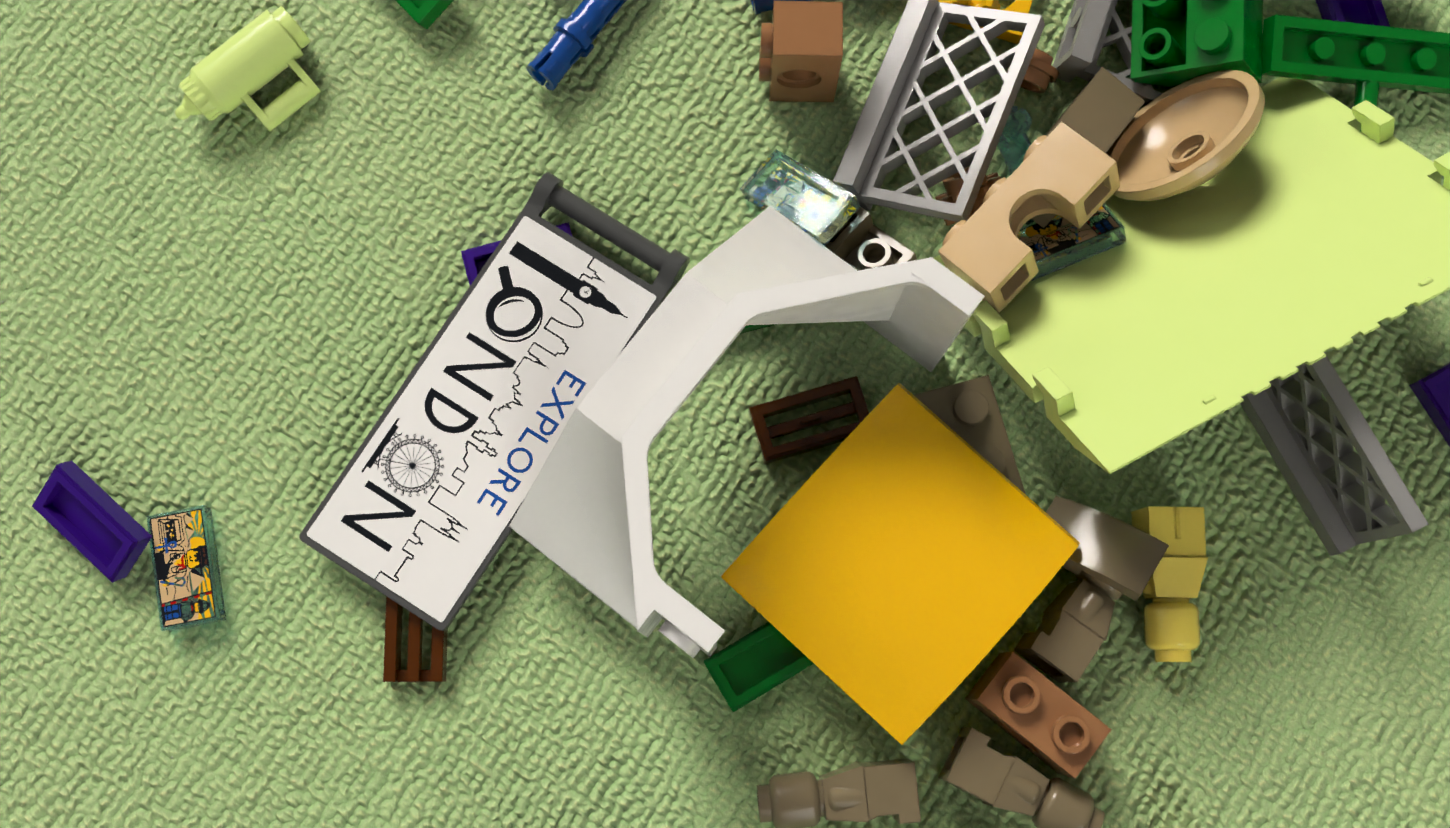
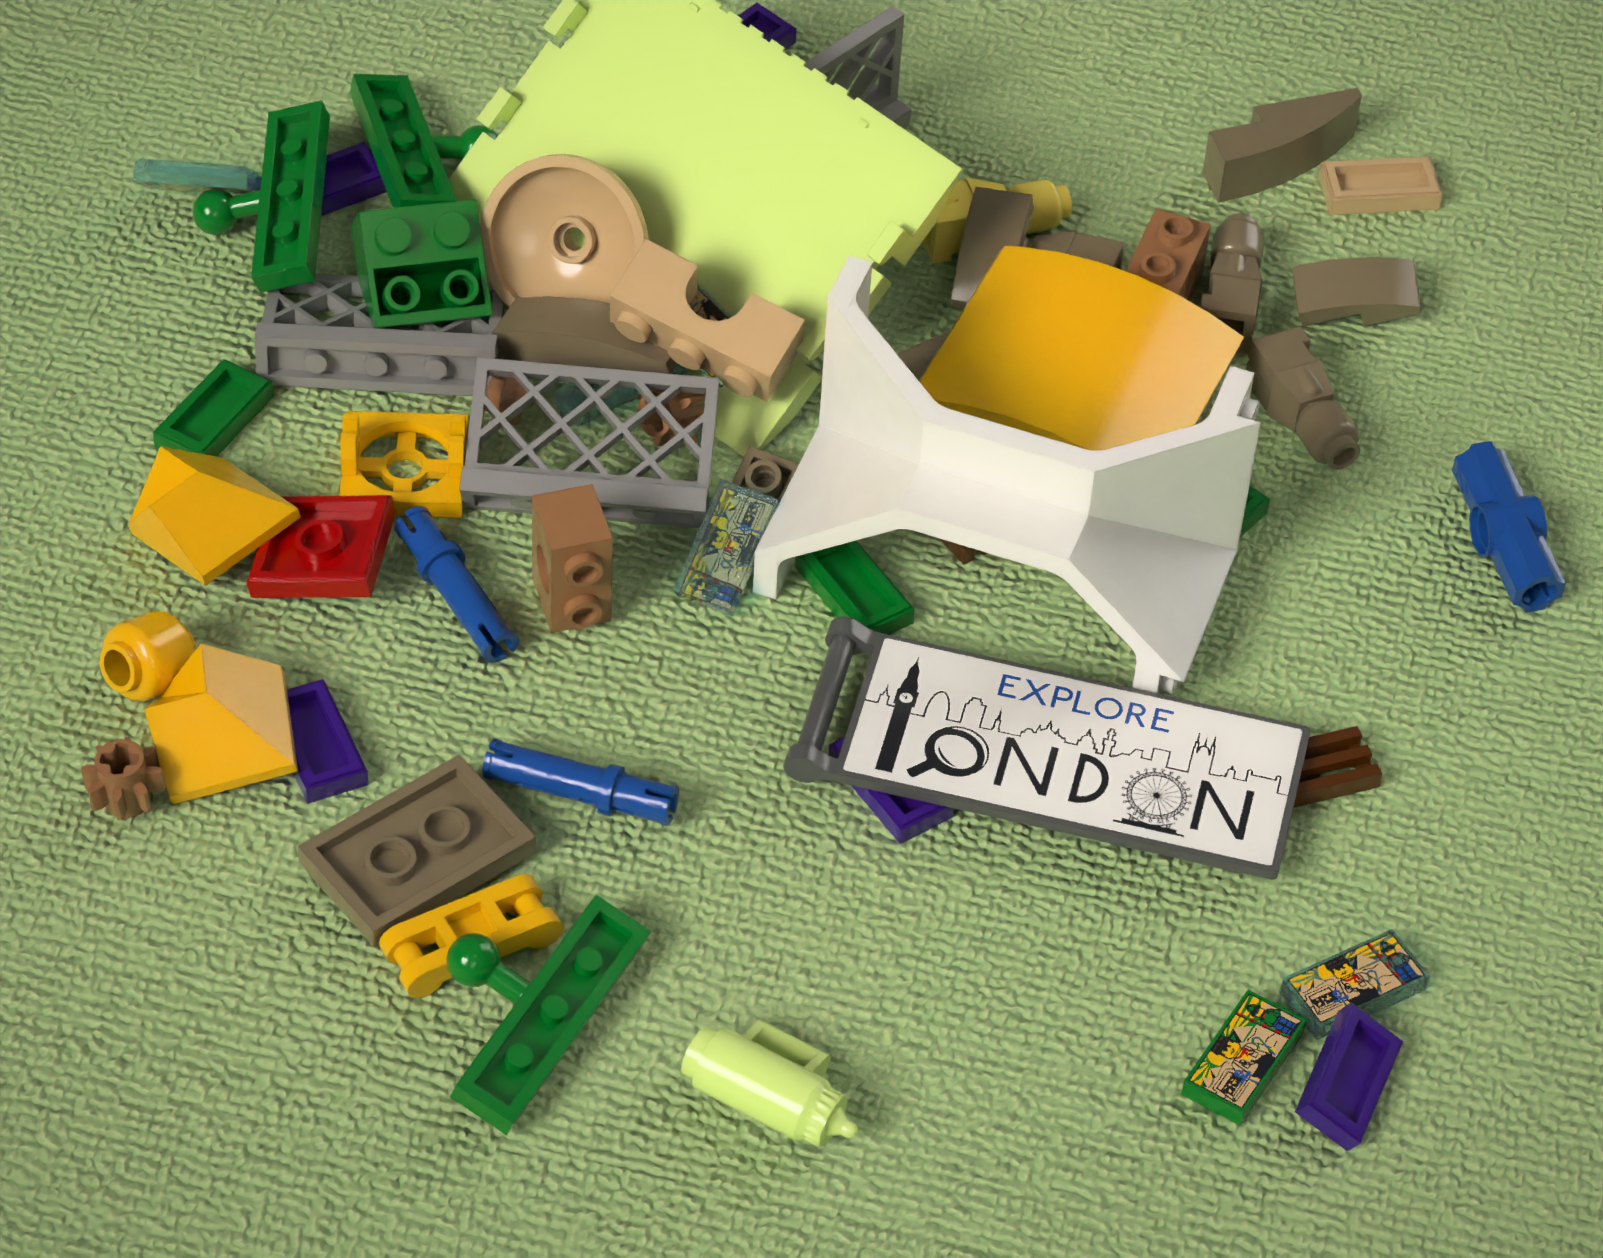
camera: 110 degrees left, 30 degrees down
none -> tile [1181,990,1307,1126]

